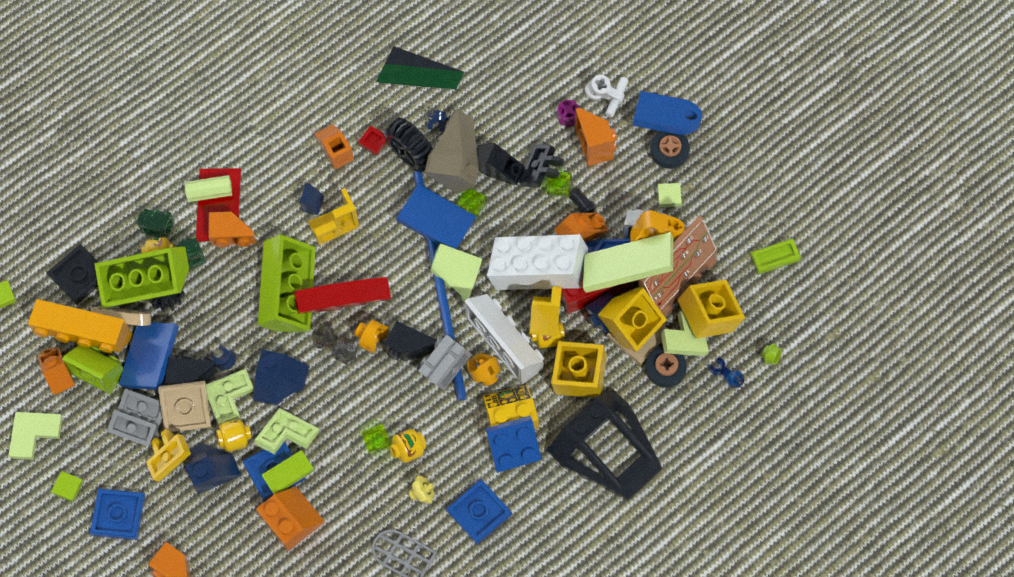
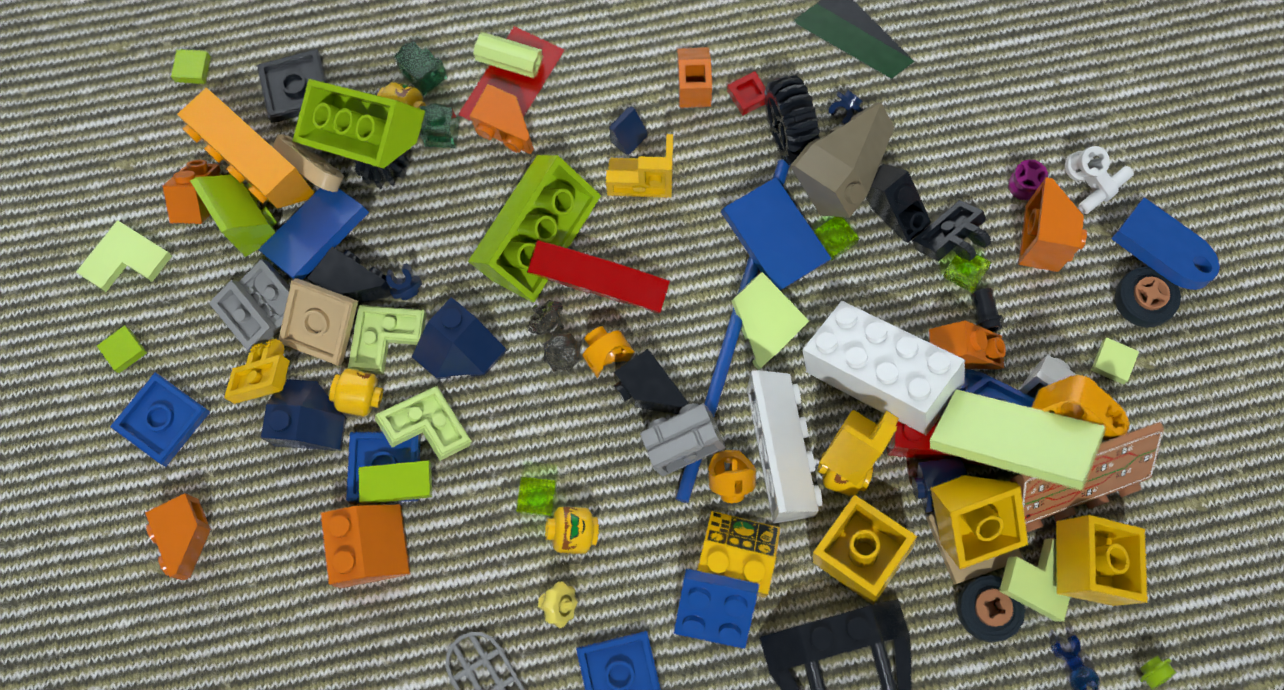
camera: 30 degrees right, 5 degrees up
lime tile [750,238,801,275] -> none

